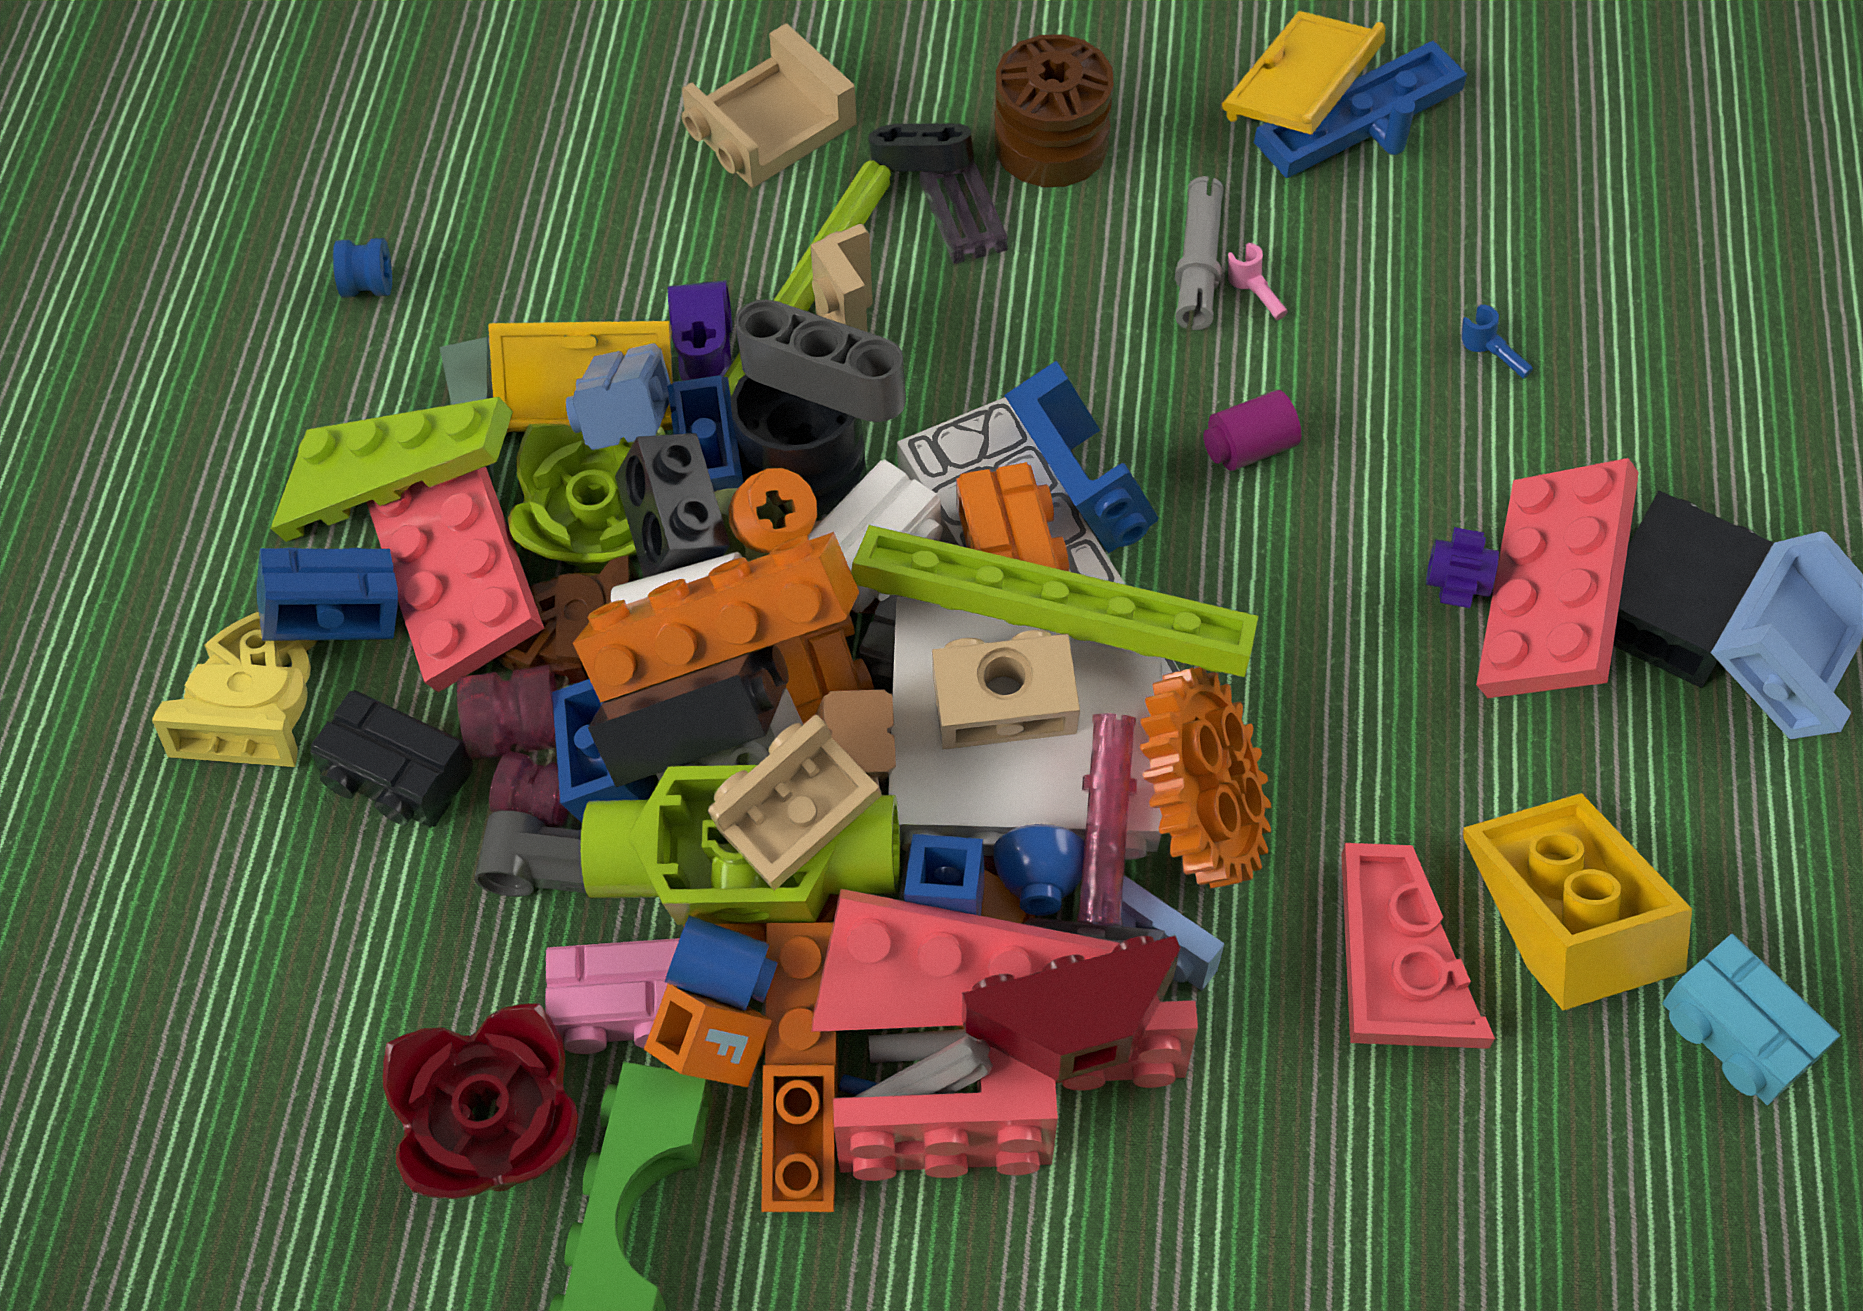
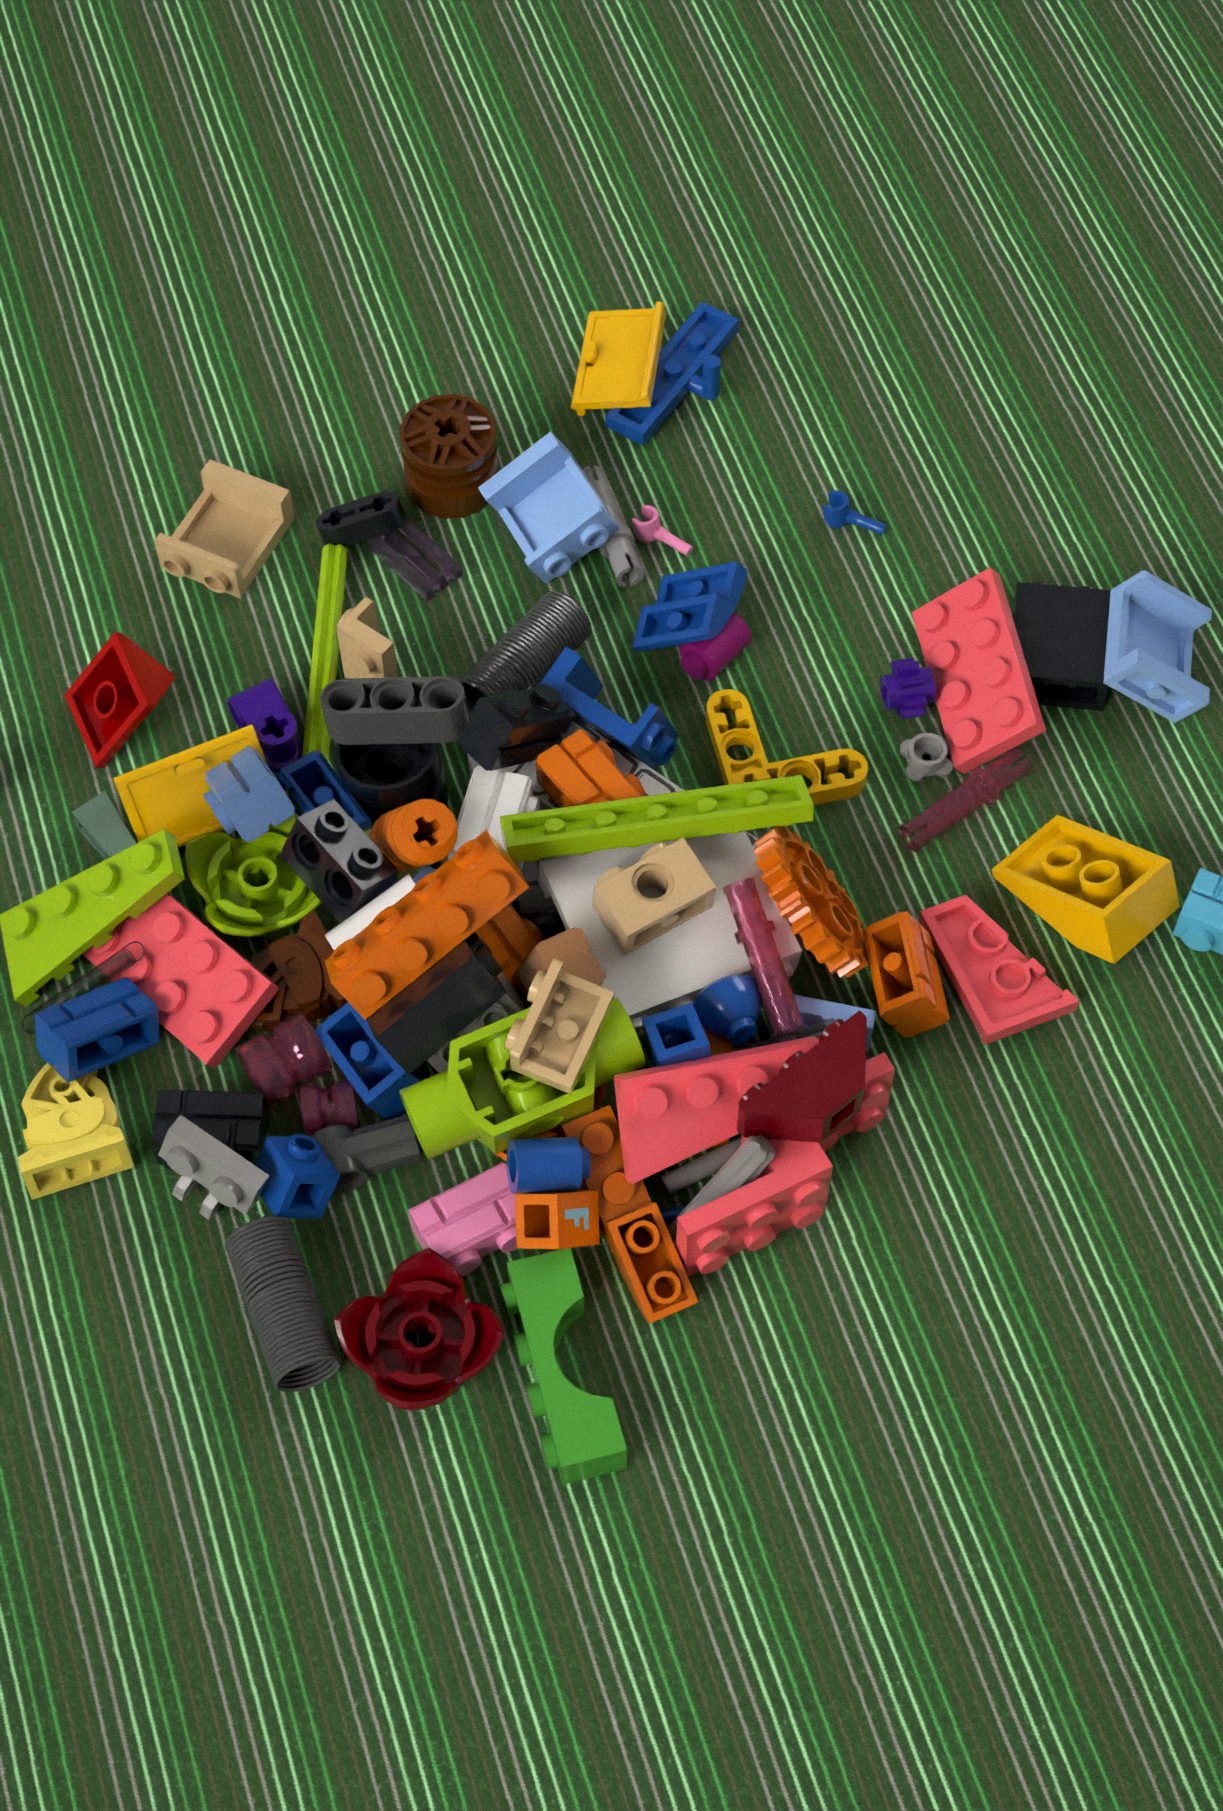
camera: 25 degrees left, 0 degrees up
none -> black piece [22,941,145,1034]
none -> red slope [64,632,177,768]
none -> light grey hinge [158,1115,270,1220]
none -> dark grey piece [224,1216,342,1392]
none -> blue brick [255,1134,340,1218]
none -> dark grey piece [458,591,591,713]
none -> black brick [458,684,575,771]
none -> light blue panel [478,431,620,584]
none -> blue slope [632,561,748,652]
none -> yellow beam [706,689,868,805]
none -> orange brick [862,911,950,1038]
none -> clear pink pin [898,747,1031,852]
none -> light grey plate [900,733,953,781]

